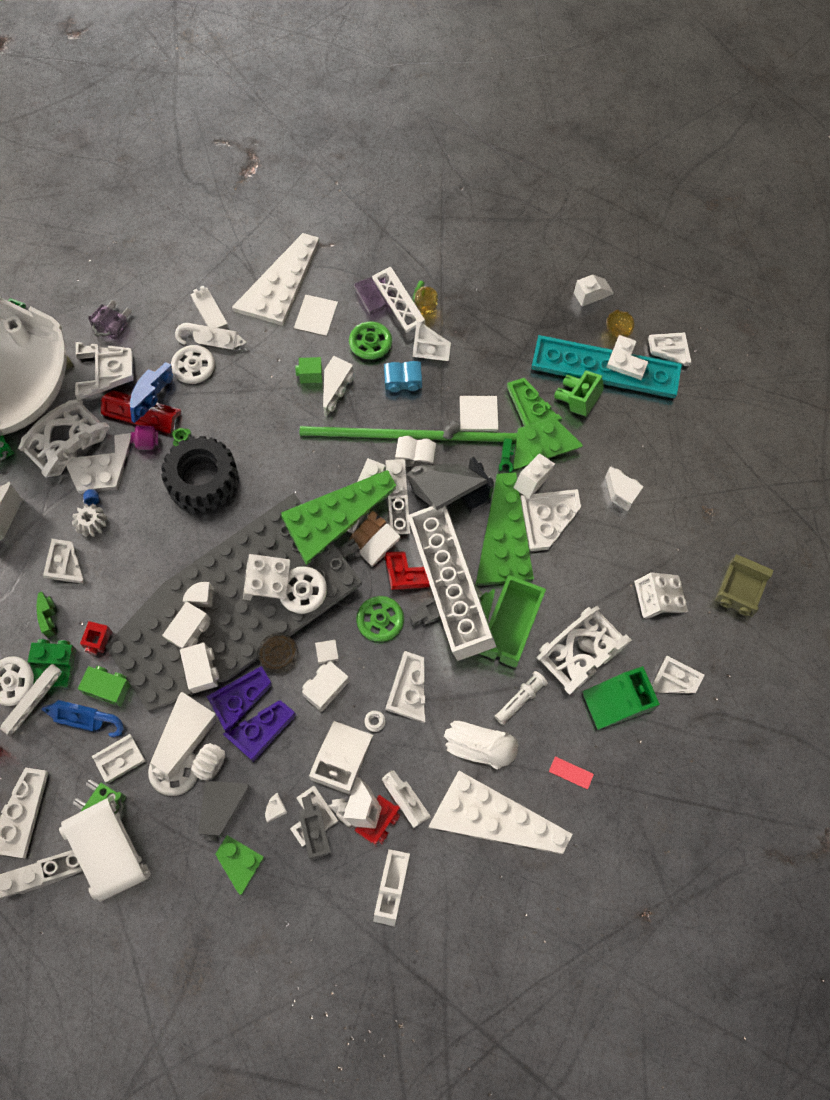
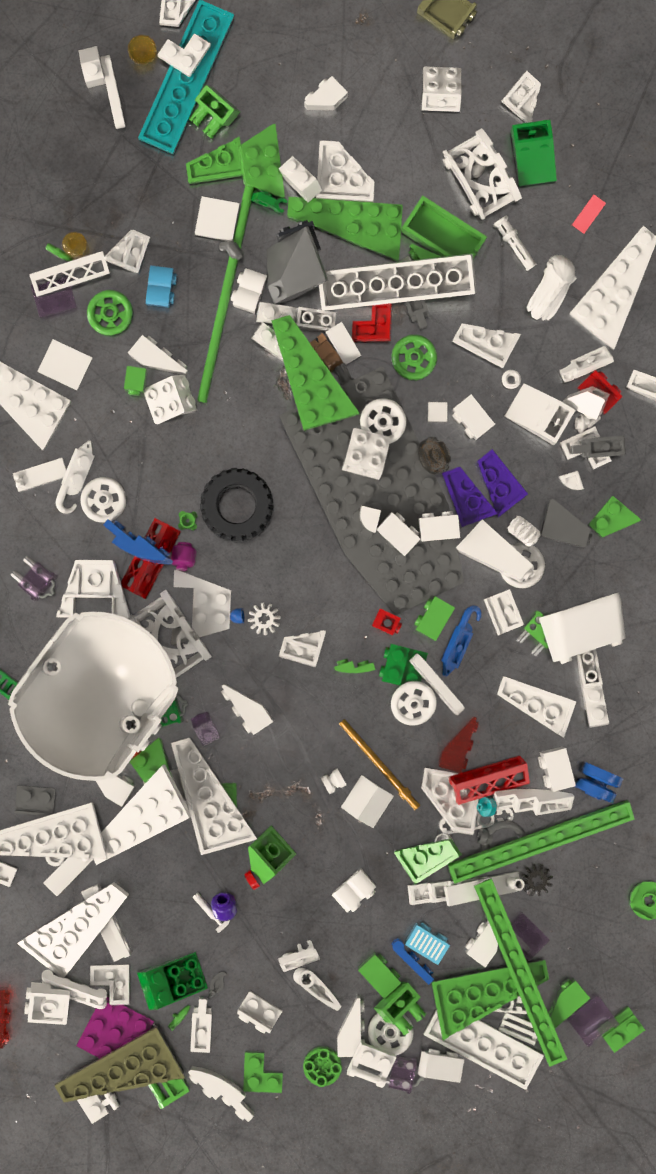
camera: 80 degrees left, 20 degrees up
none -> white beam [100,55,126,129]
none -> white bracket [144,374,197,424]

